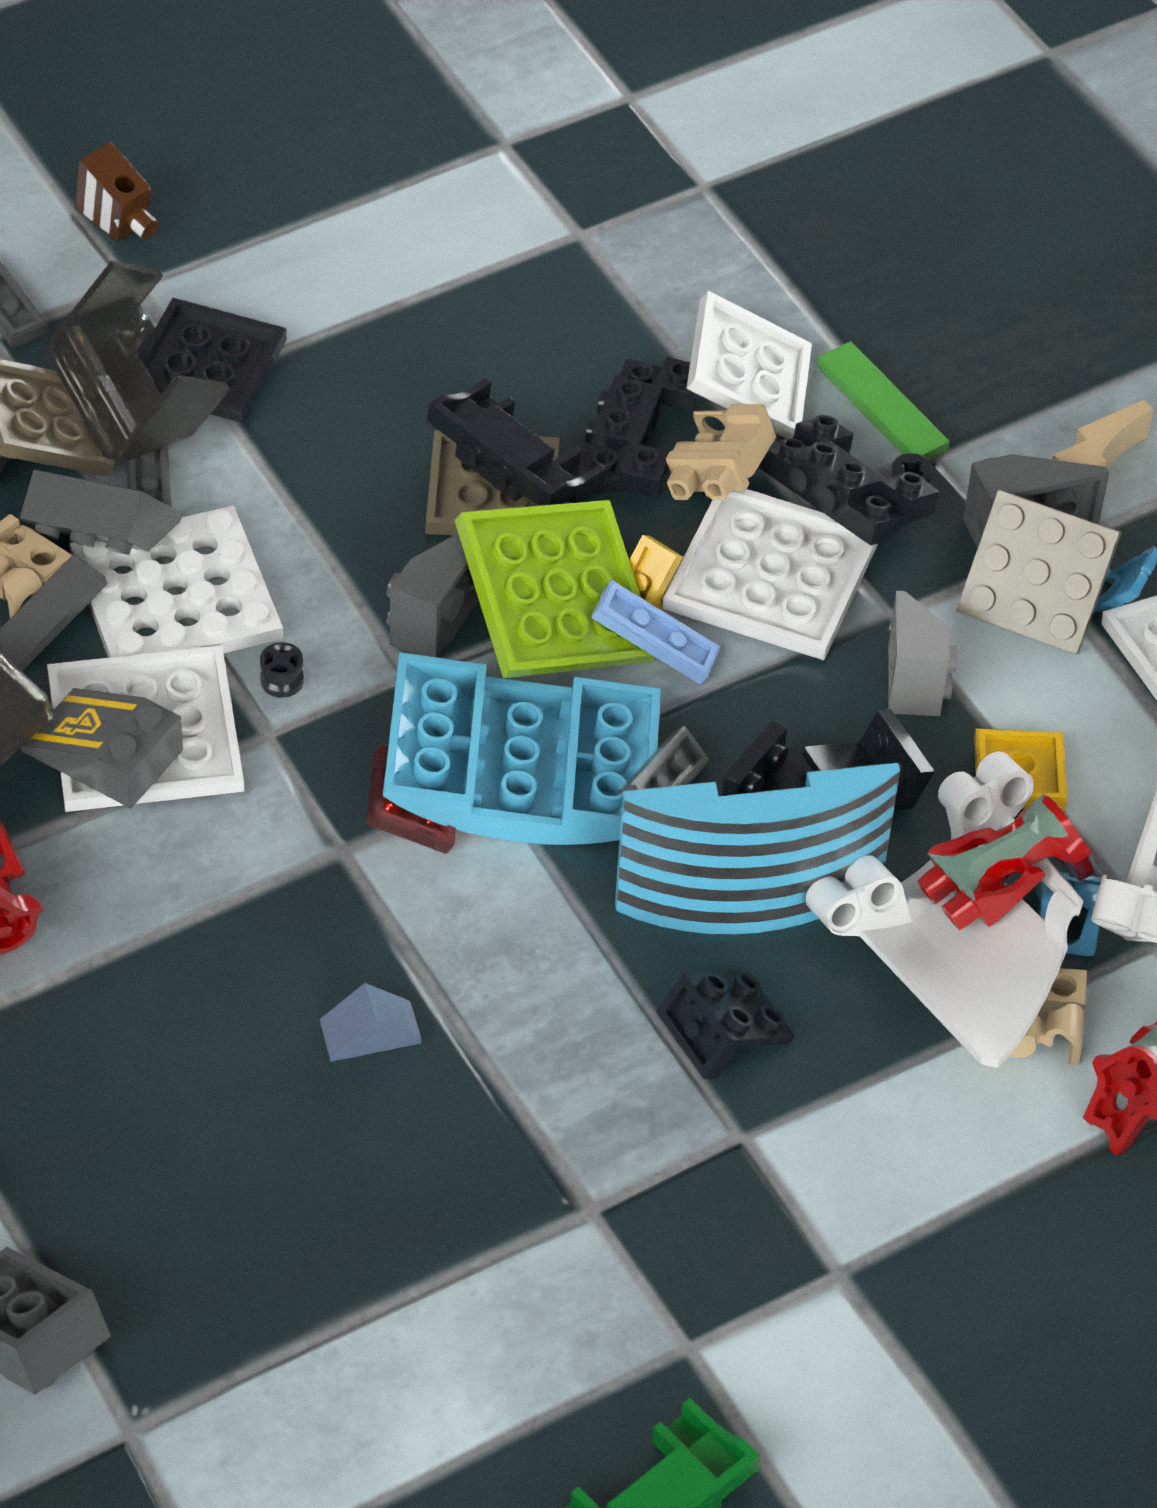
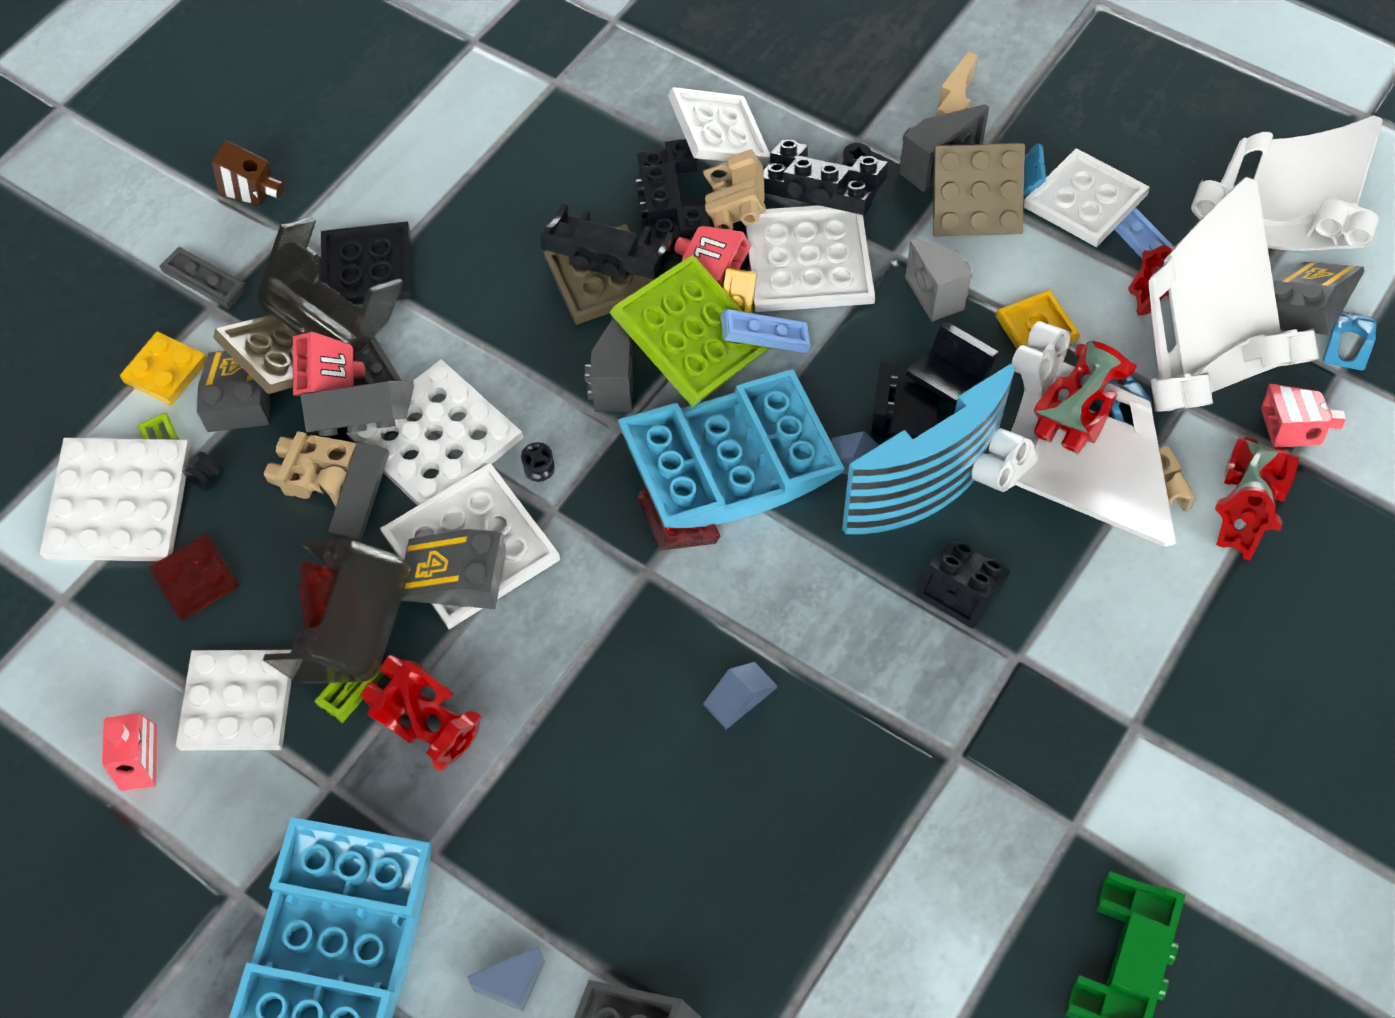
camera: 20 degrees left, 10 degrees up
dark grey tile [620,726,710,795] -> none
bright green tile [817,341,950,461] -> none
none -> coral torso [293,332,365,396]
none -> coral torso [674,226,751,288]

